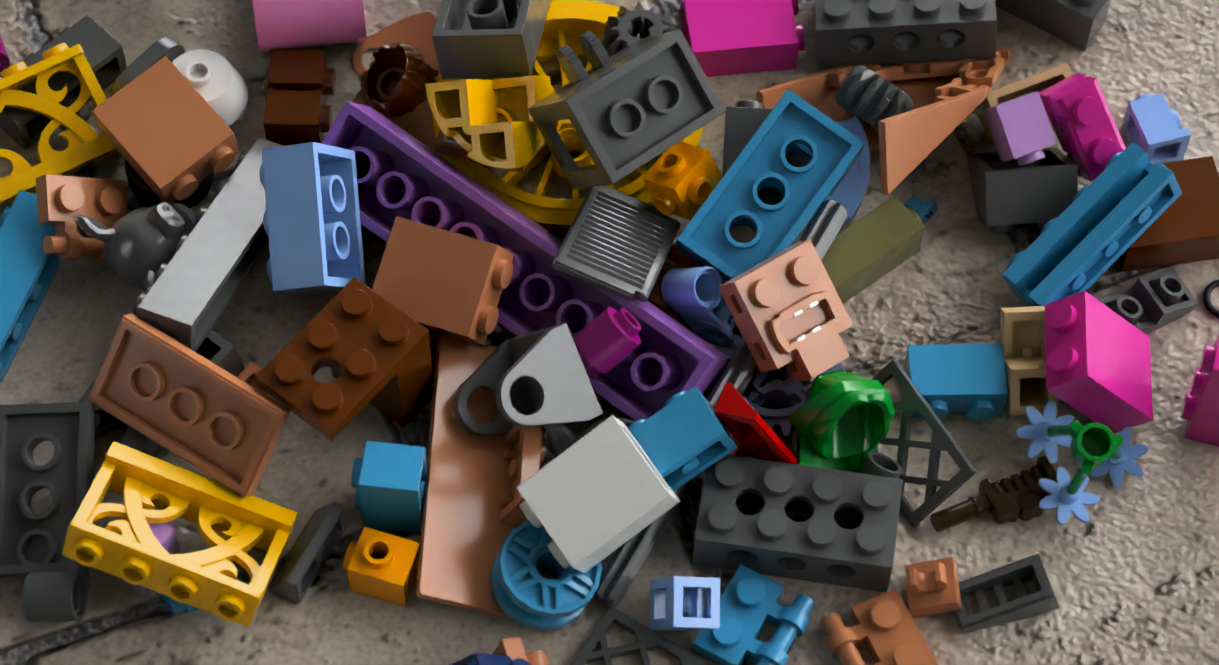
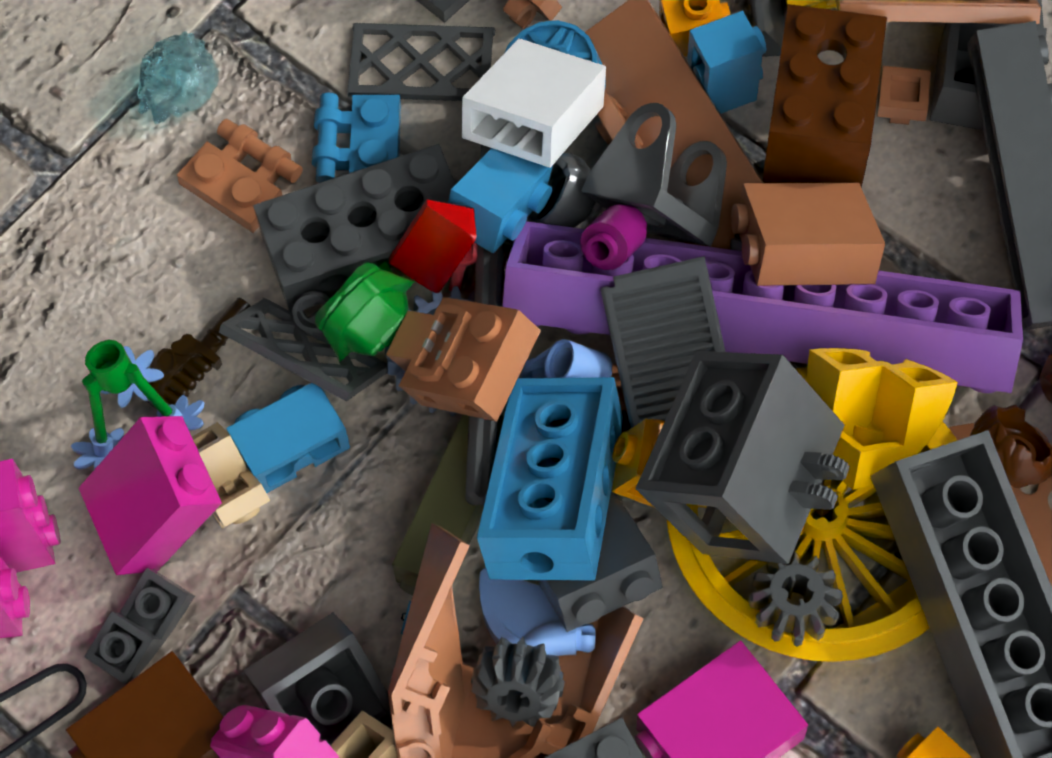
camera: 155 degrees right, 5 degrees up
light blue brick [259,142,366,296] -> none
light blue brick [650,576,720,631] -> none
nougat tile [904,557,962,618] -> none
dark grey slope [954,553,1059,634] -> none
lavender brick [983,91,1057,166] -> none
dark azure brick [1002,142,1182,307] -> none

